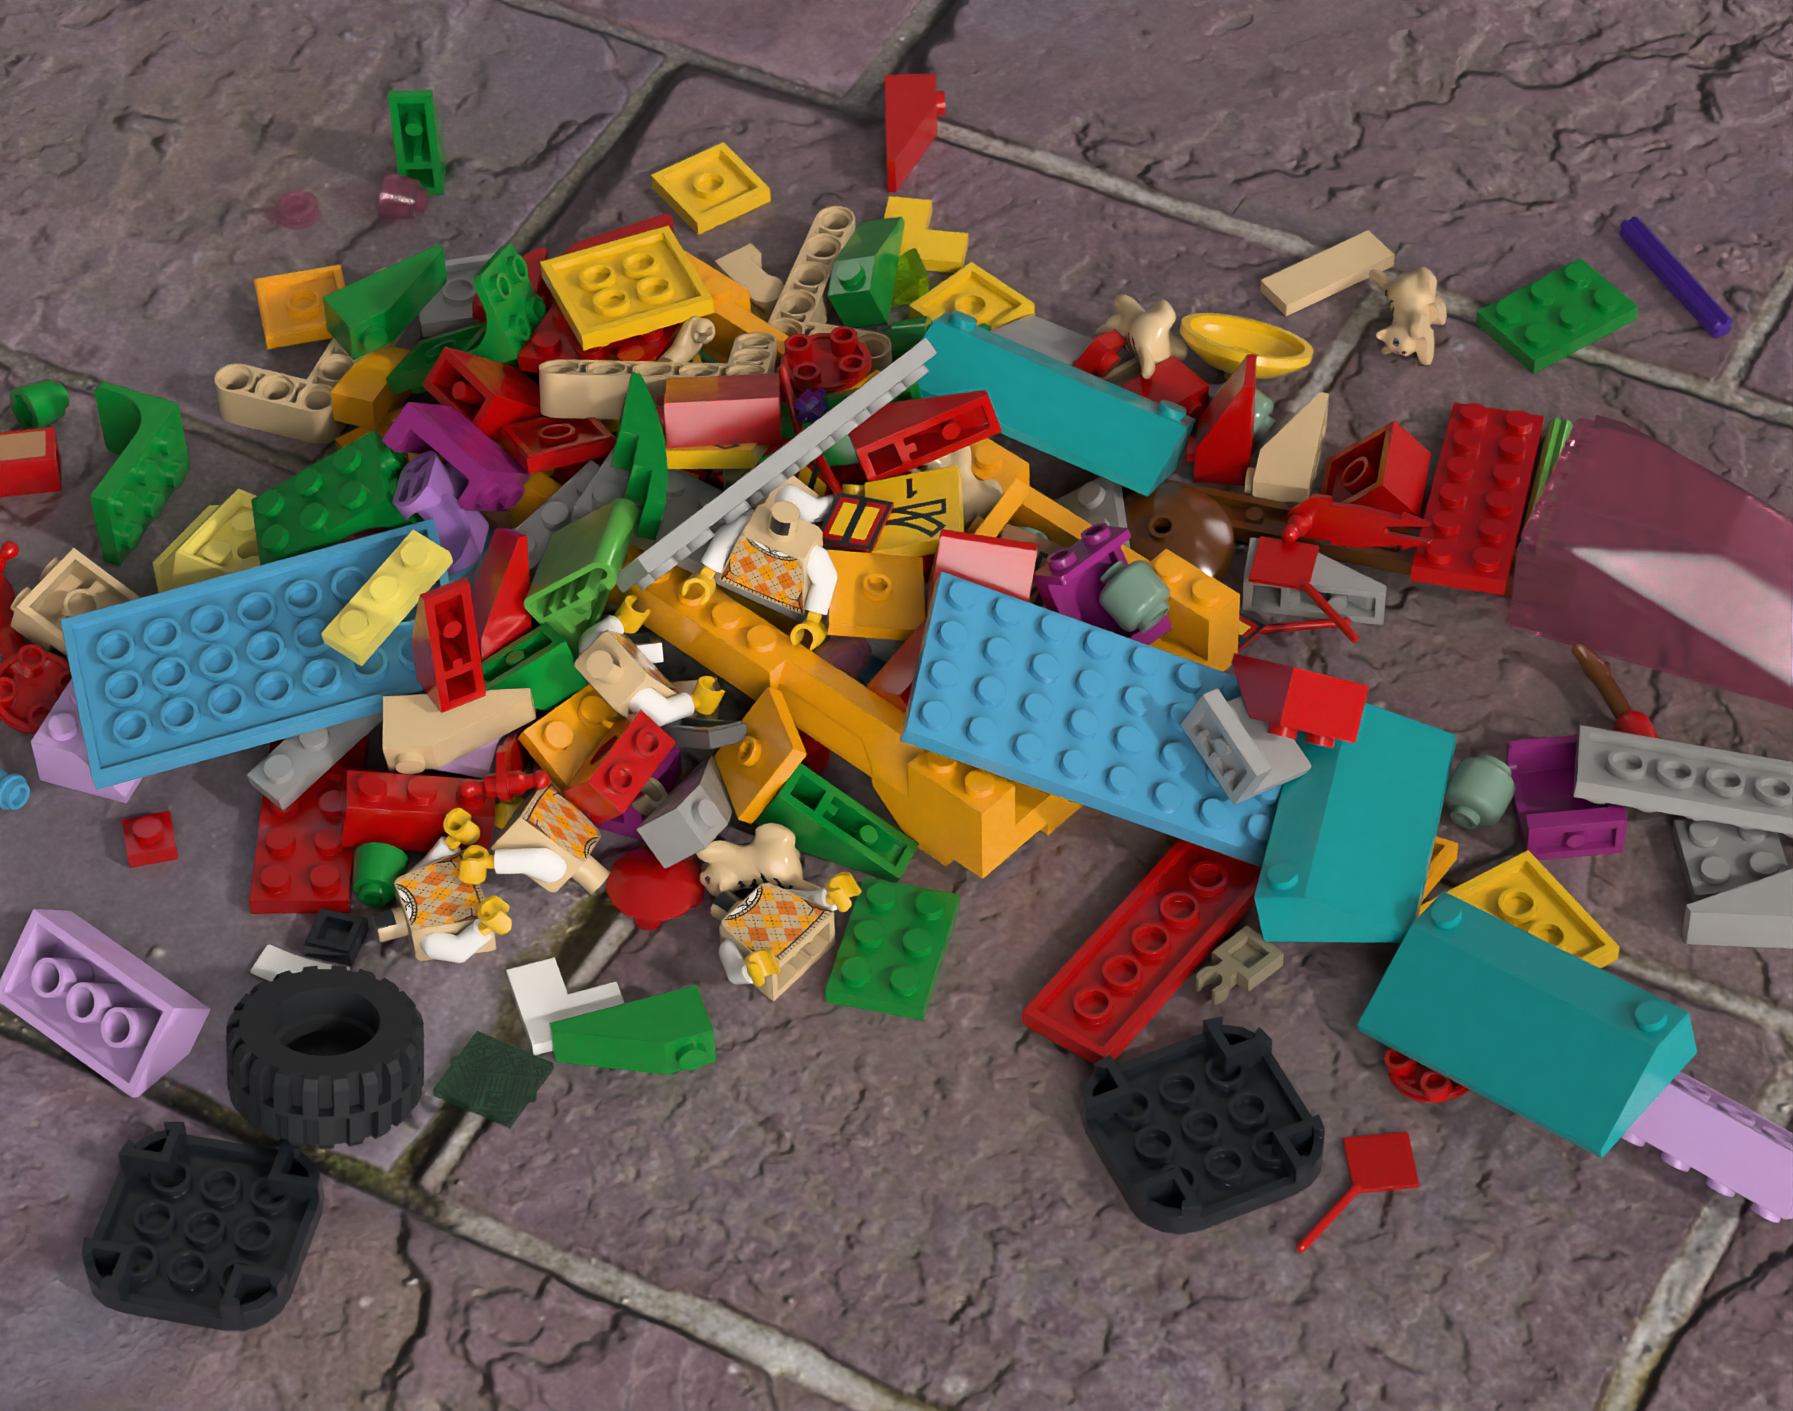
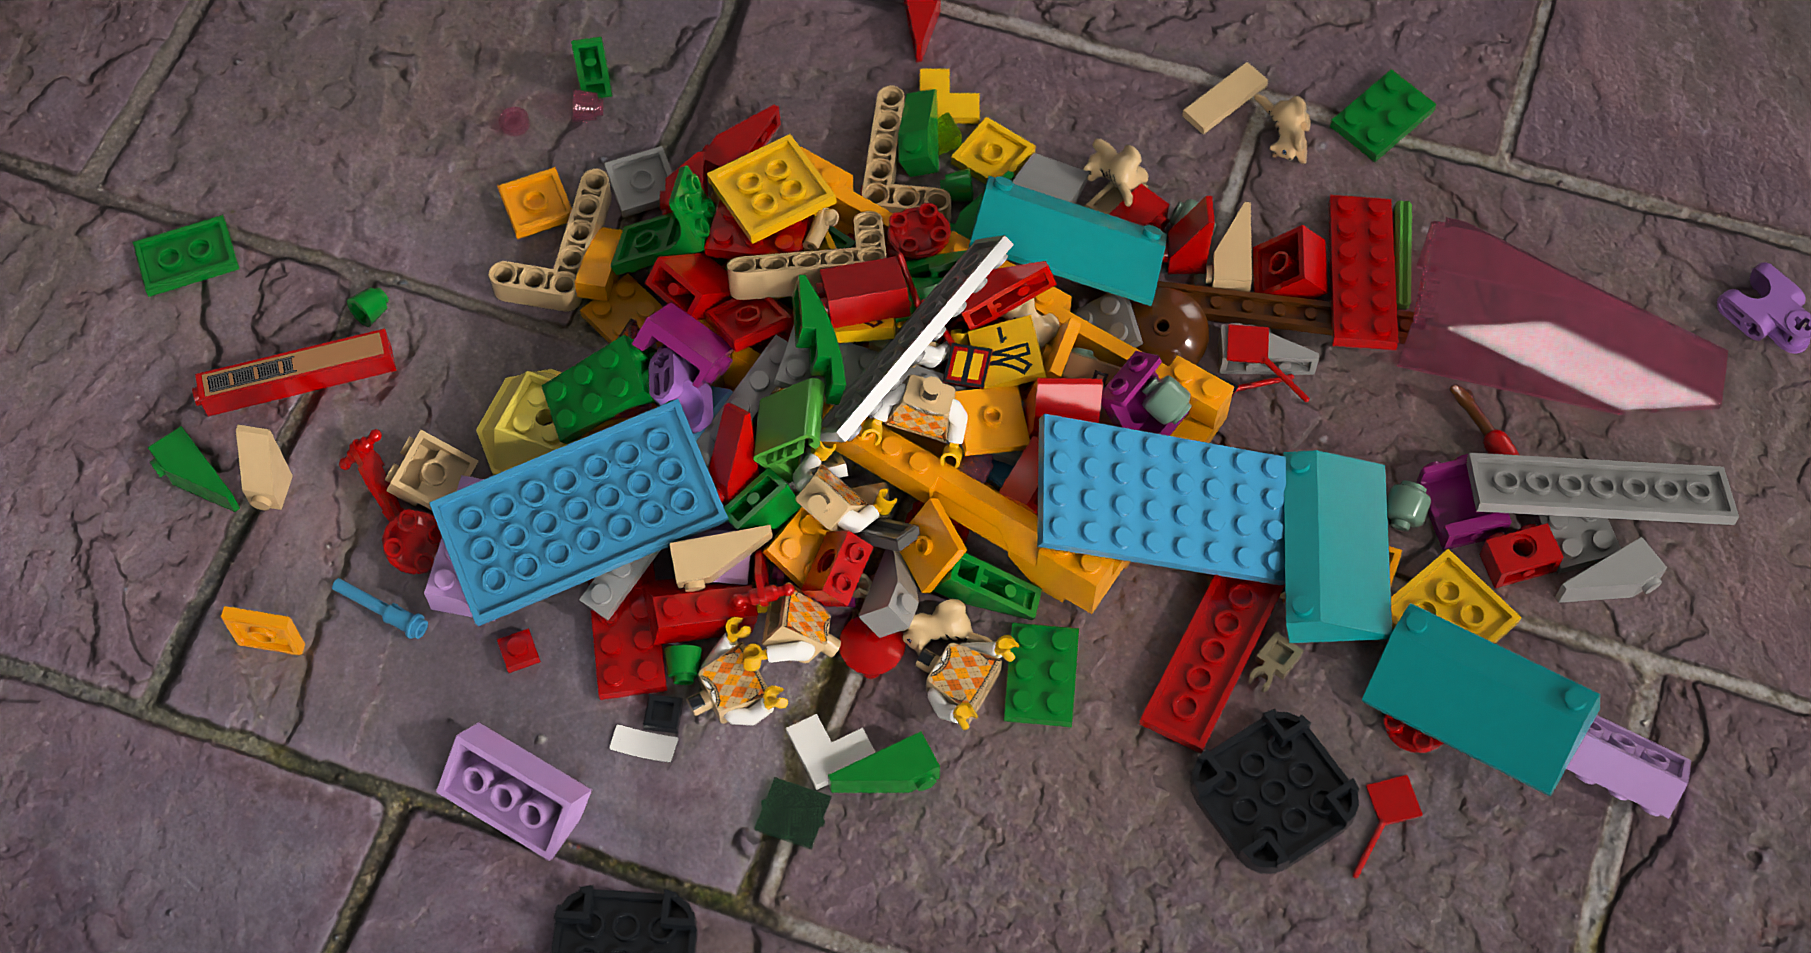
camera: 10 degrees left, 15 degrees up
green bracket [90,382,191,566] -> none
black tyre [226,965,424,1149] -> none
light yellow plate [321,530,453,666] -> none
green slope [322,244,447,360] -> none
red slope [411,578,486,713] -> none
yellow tile [651,142,771,235] -> none
tan leg [714,243,784,323] -> none
dark purple axle [793,387,828,424] -> none
red plate [1073,329,1128,378] -> none
yellow dish [1179,313,1313,379] -> none
light grey bracket [1181,688,1311,805] -> none
red slope [1231,653,1369,748] -> none
red piece [1281,494,1432,550] -> none
dark purple axle [1619,216,1732,338] -> none
none -> red brick [1479,523,1564,589]

